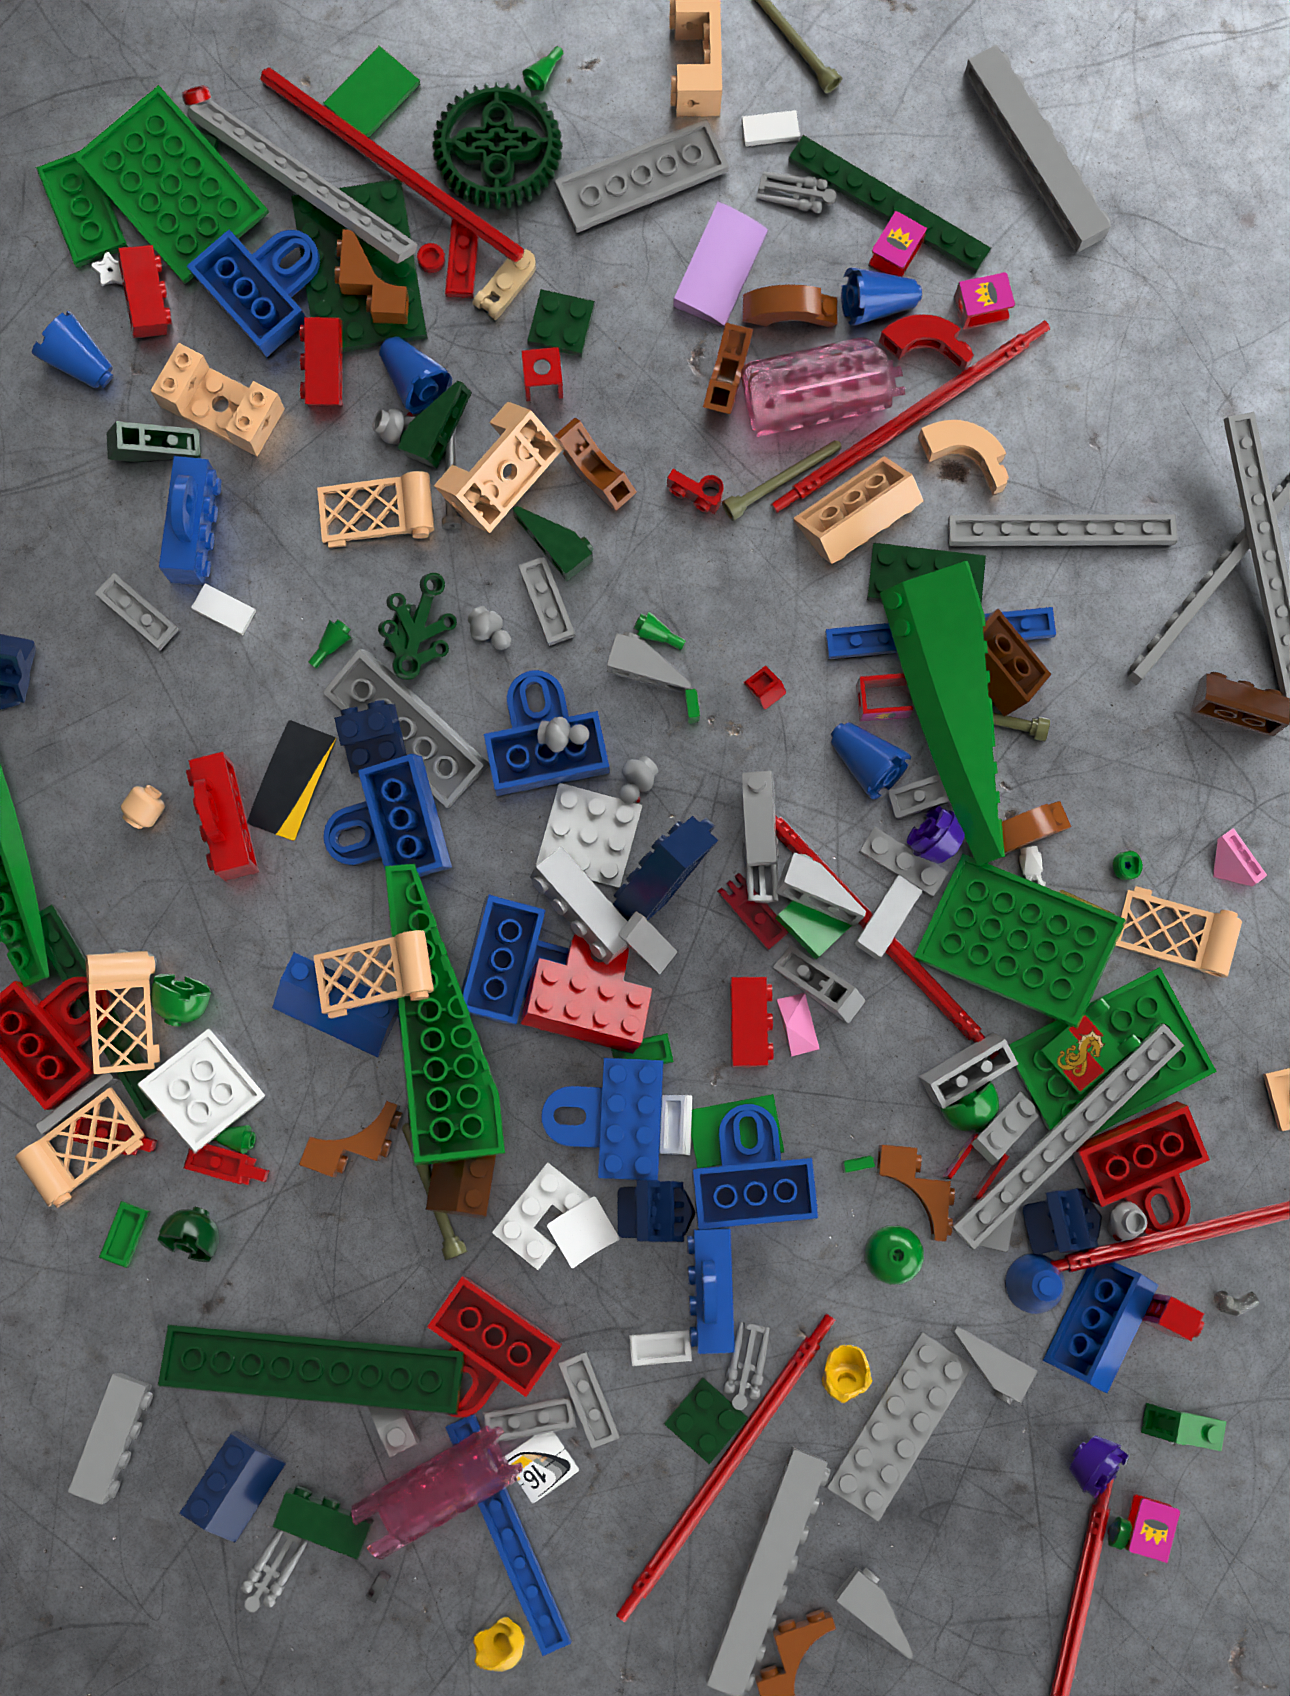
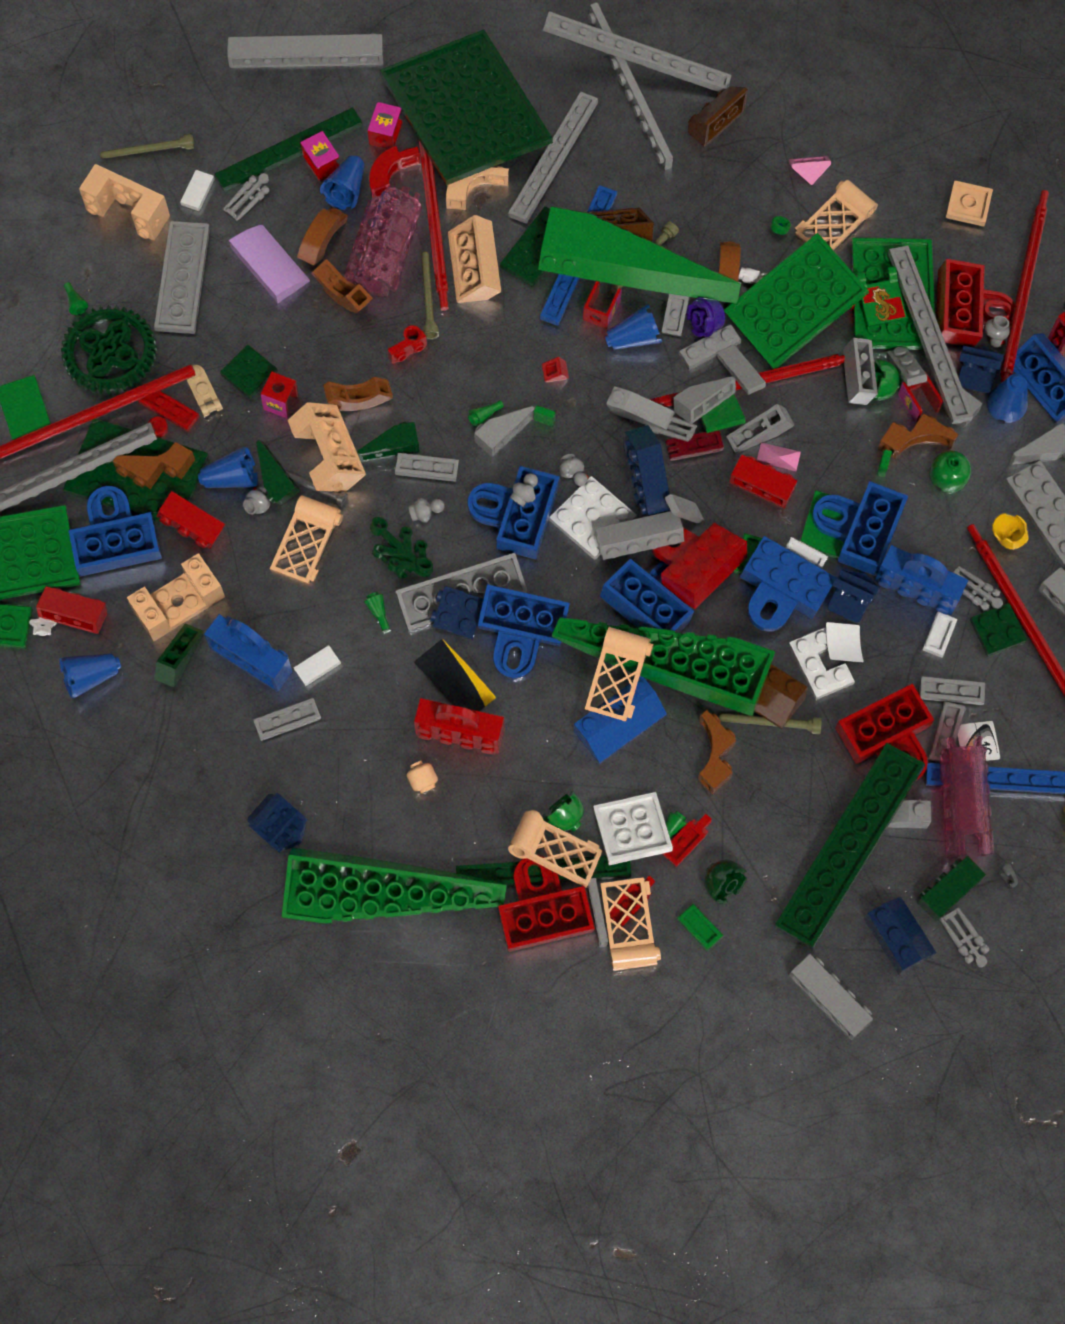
camera: 60 degrees left, 10 degrees down
none -> dark green plate [380,29,553,186]

